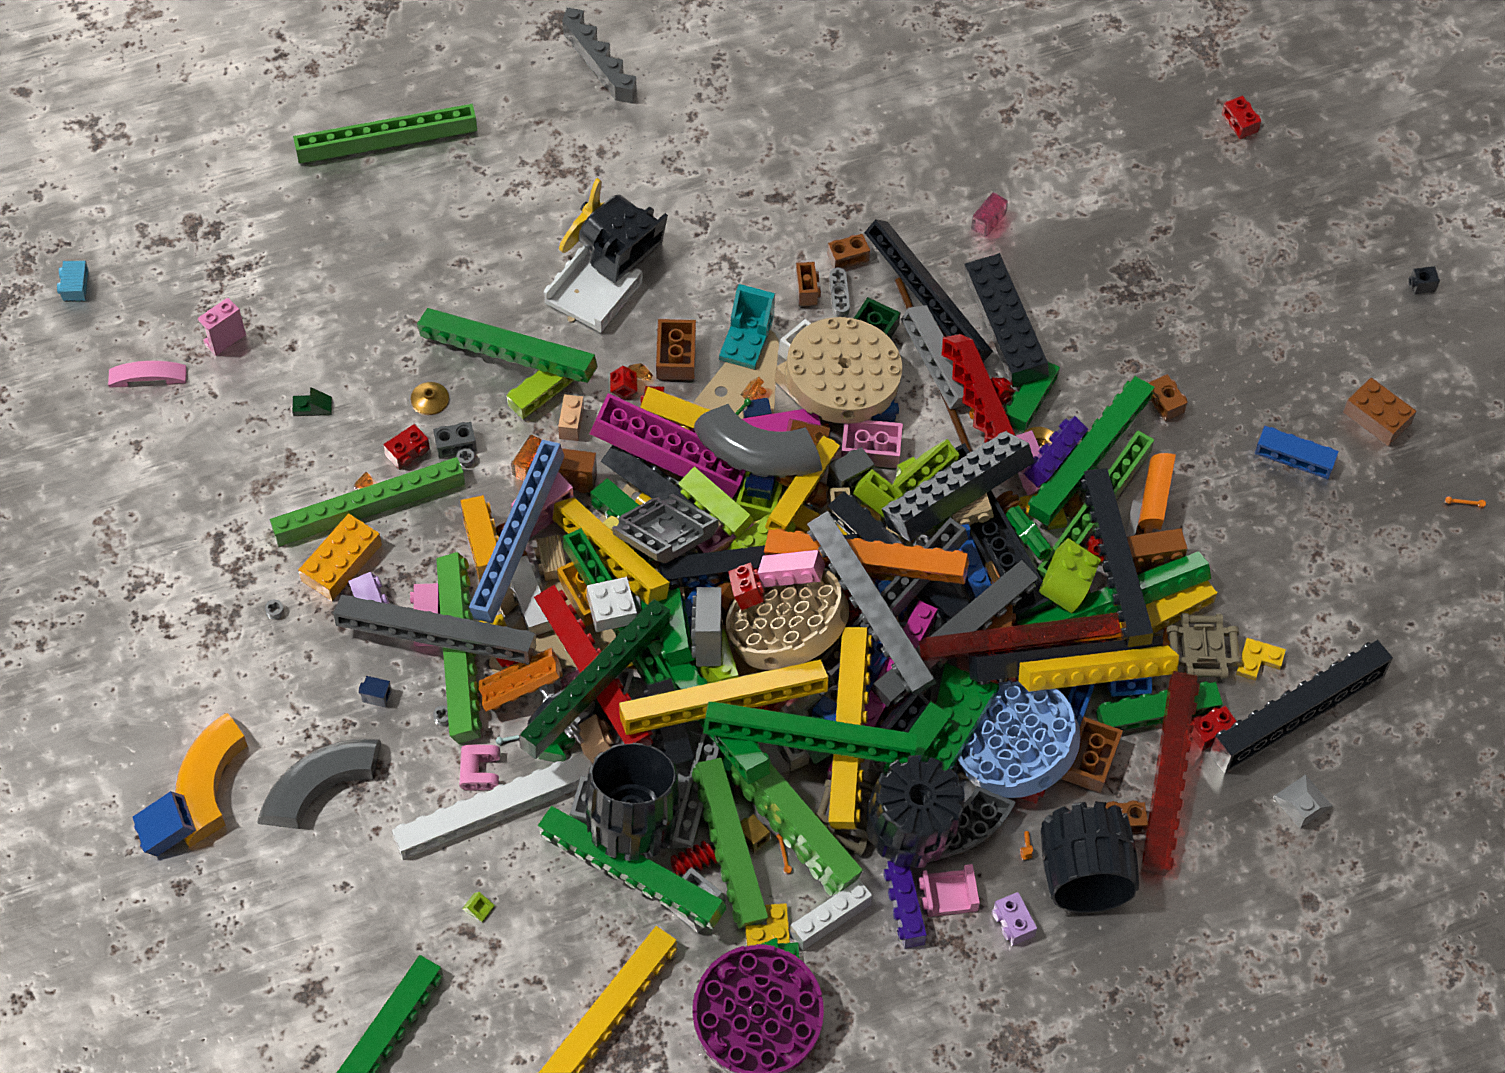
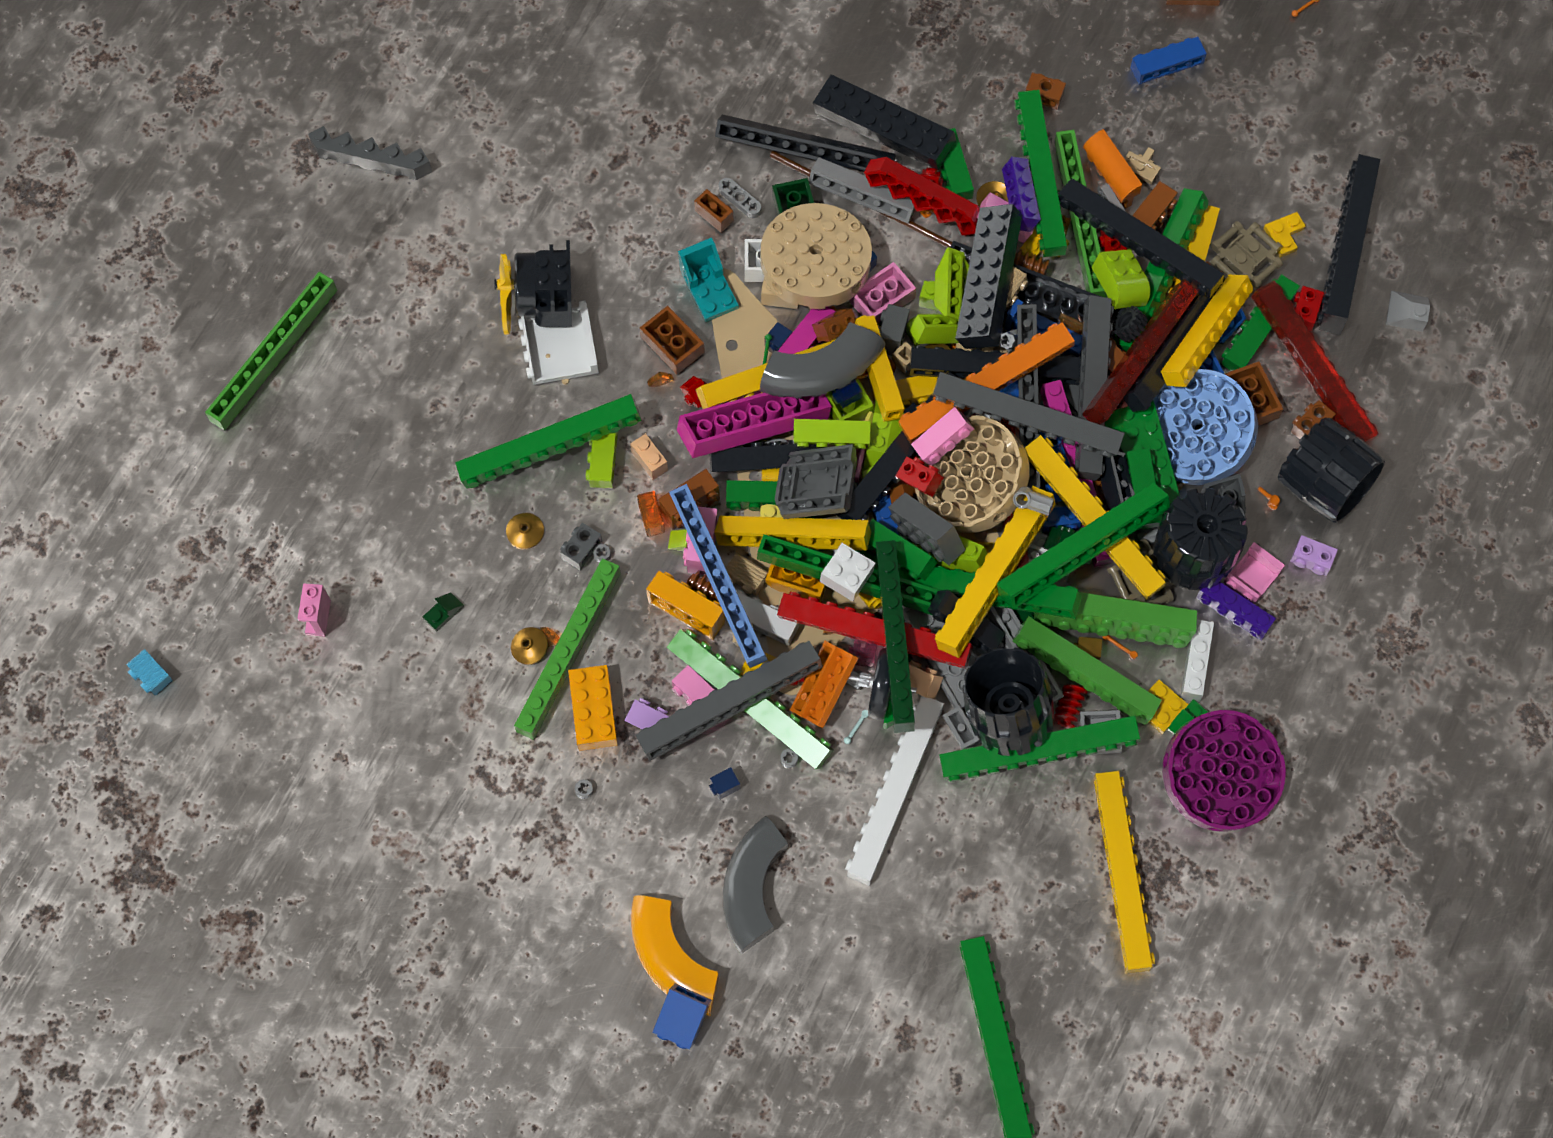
camera: 40 degrees left, 10 degrees up
bright pink slope [108,361,186,387] -> none
red brick [383,423,430,469] -> none
bright pink connector [459,745,500,790] -> none
lime slope [462,892,495,922] -> none
red brick [610,366,638,399] -> none
clear orange tile [740,377,767,400] -> none
dark orange brick [827,233,870,269] -> none
clear pink brick [971,192,1008,237] -> none
green piece [1006,505,1053,560] -> none
none -> pearl gold dish [511,627,548,665]
none -> light grey piece [1013,486,1054,516]
none -> black tyre [1112,306,1148,342]
none -> tan hinge [1125,147,1161,185]

